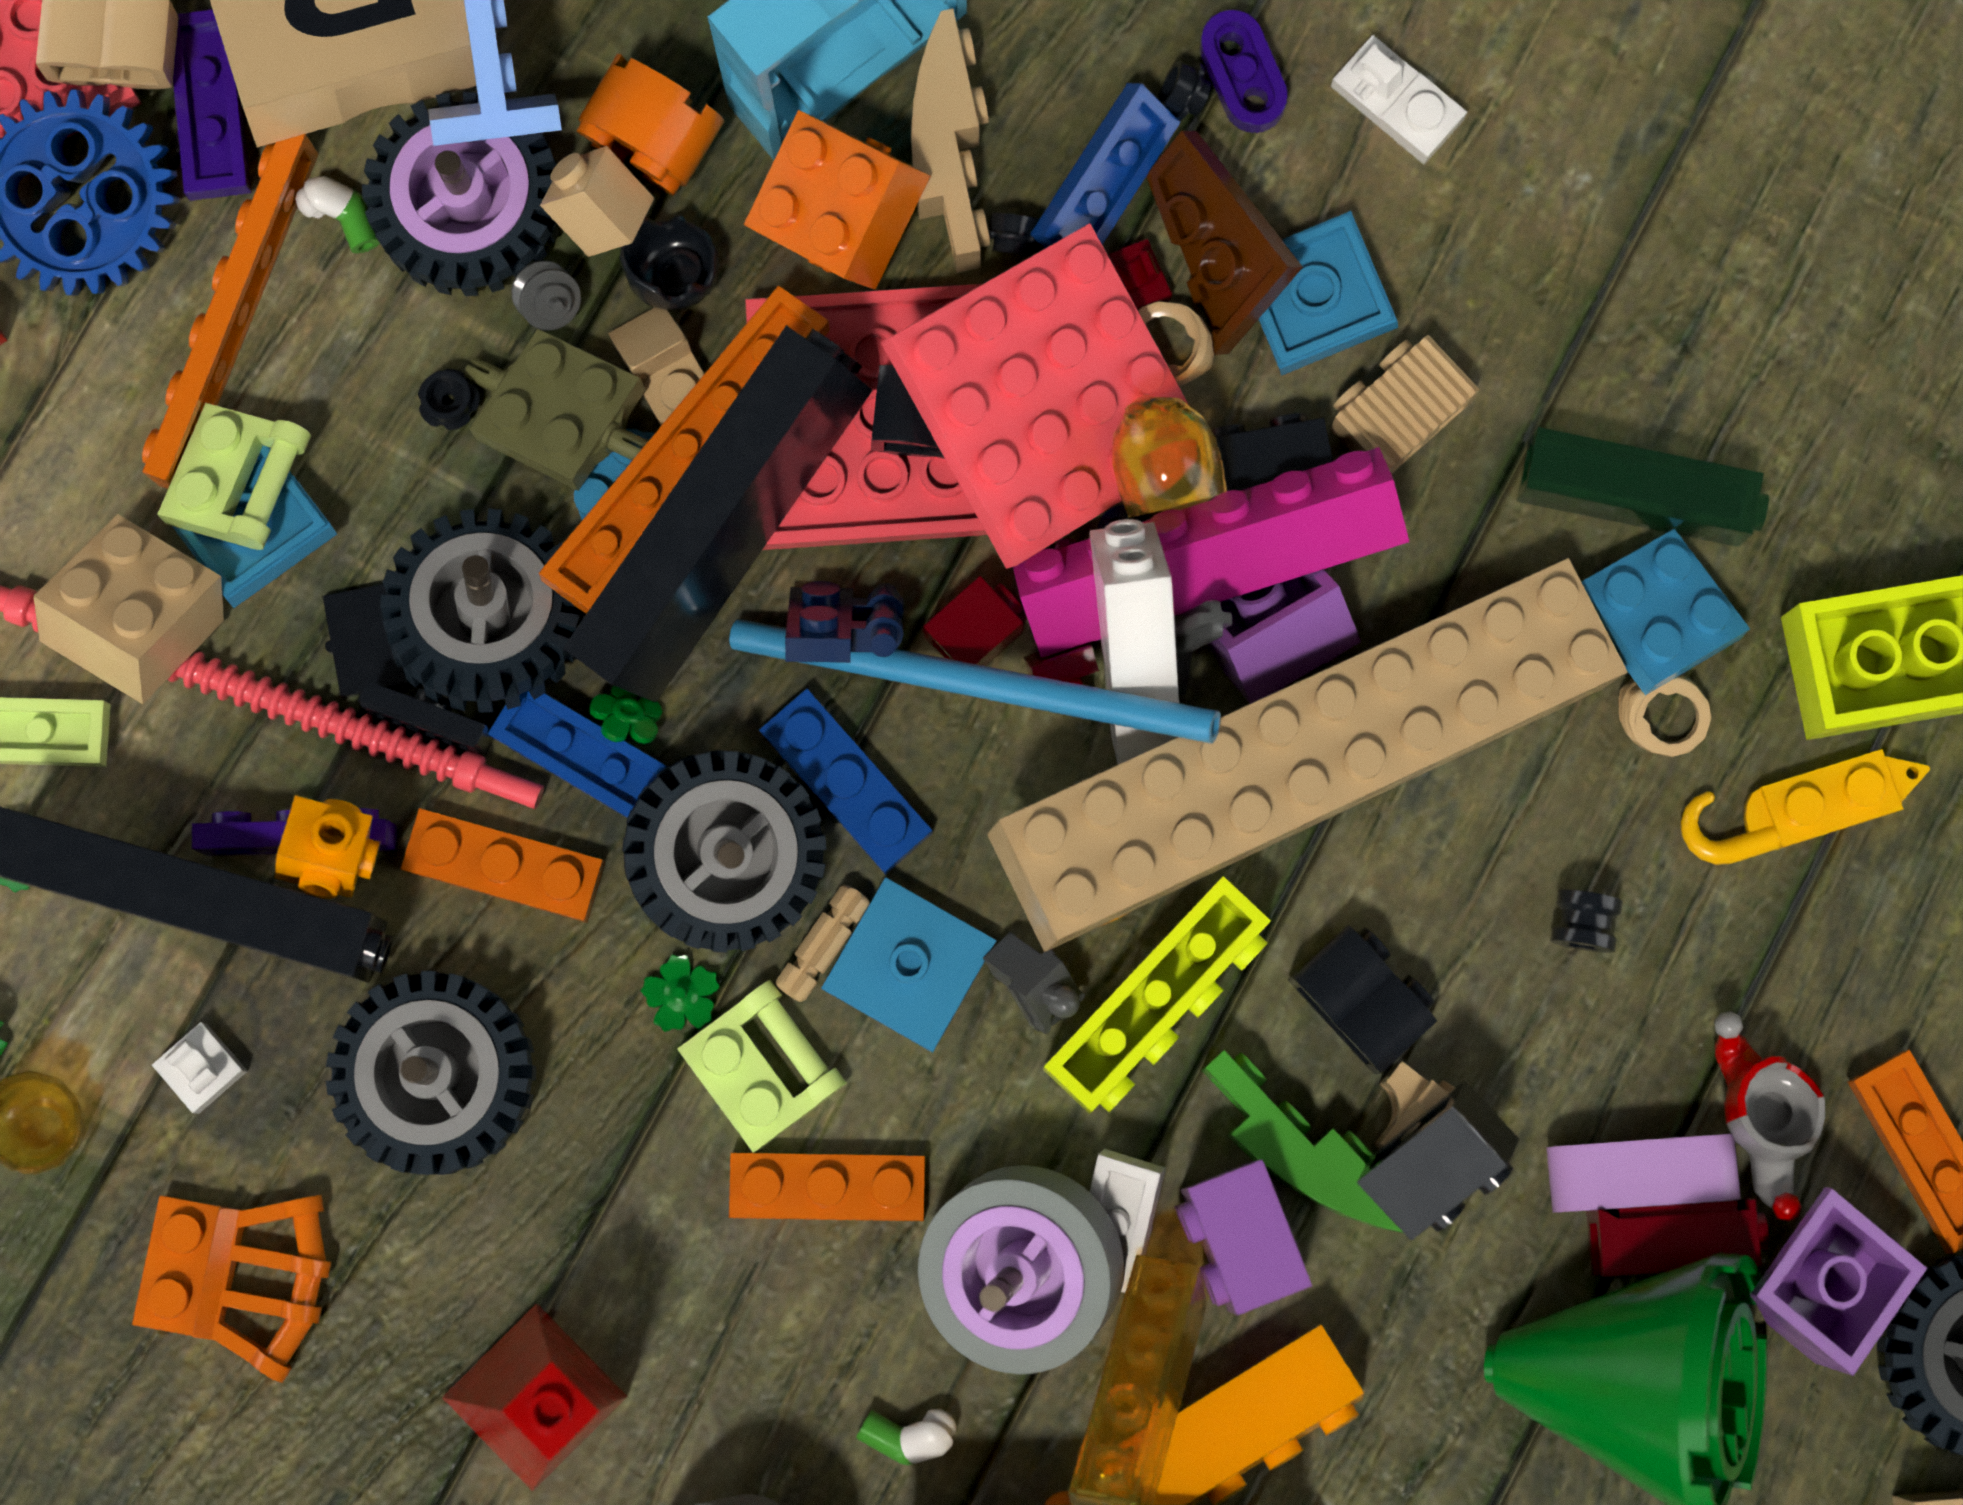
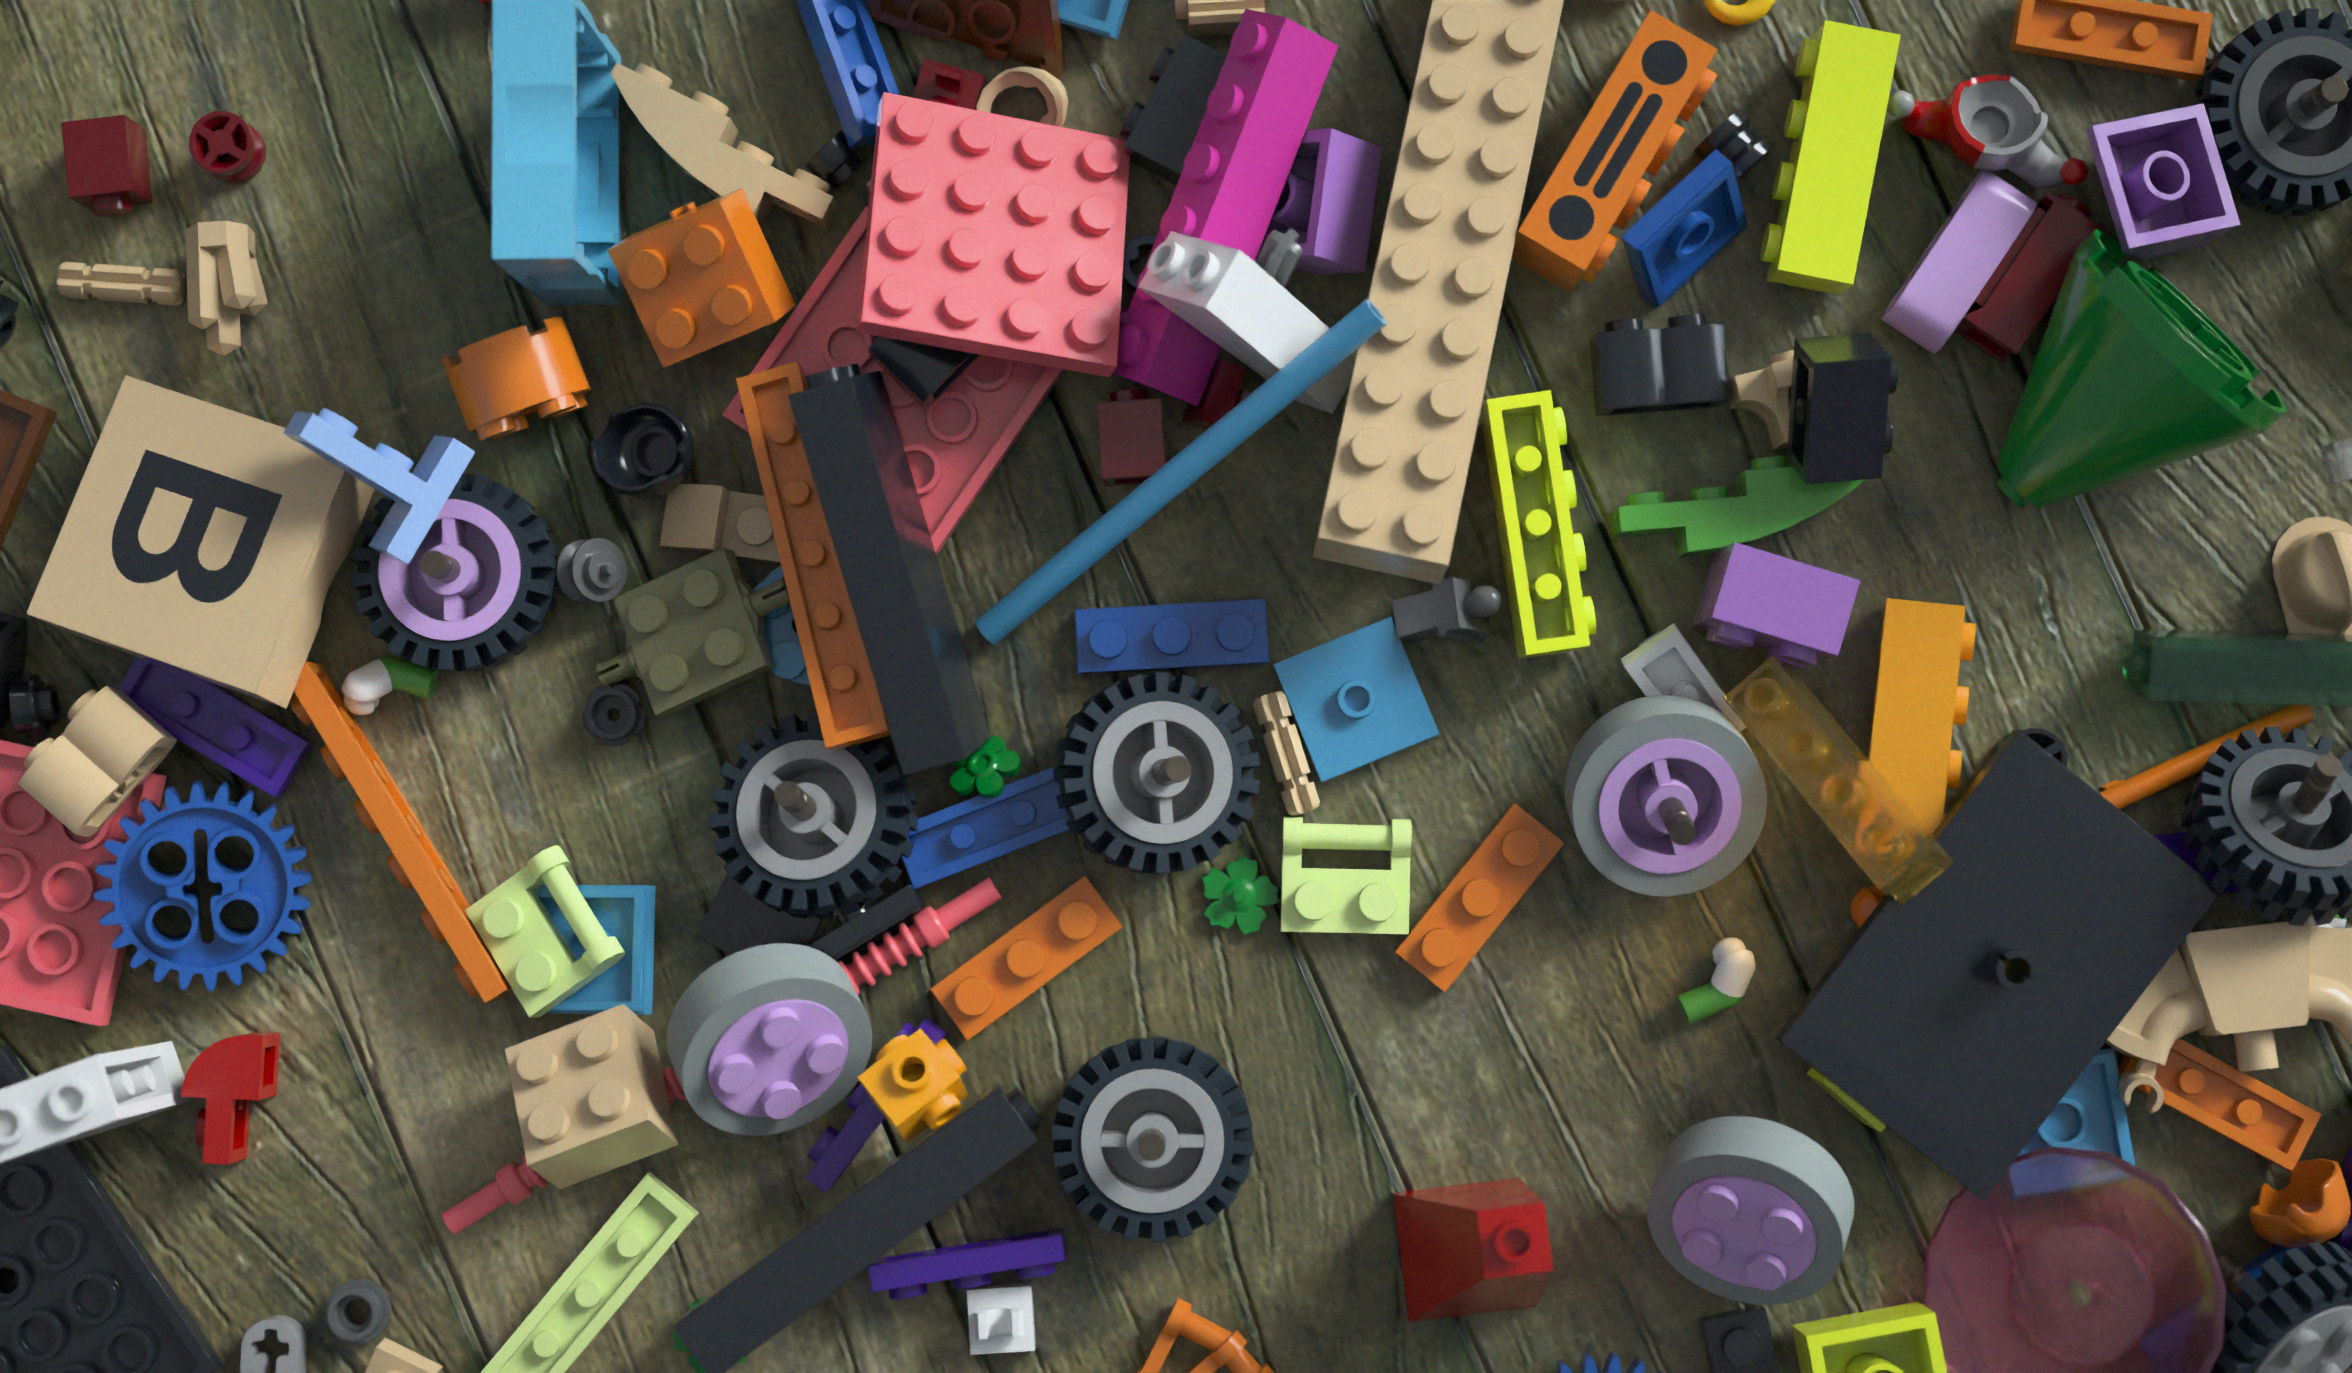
camera: 50 degrees left, 5 degrees up
tan brick [540,146,654,257] -> none
dark blue plate [785,581,904,663] -> none
clear yellow piece [1112,394,1227,517] -> none
none -> wheel [667,943,872,1136]
none -> dark purple plate [868,1228,1067,1300]
none -> orange brick [1511,10,1718,293]
none -> blue tile [1621,150,1747,309]
none -> neon yellow brick [1760,20,1901,295]

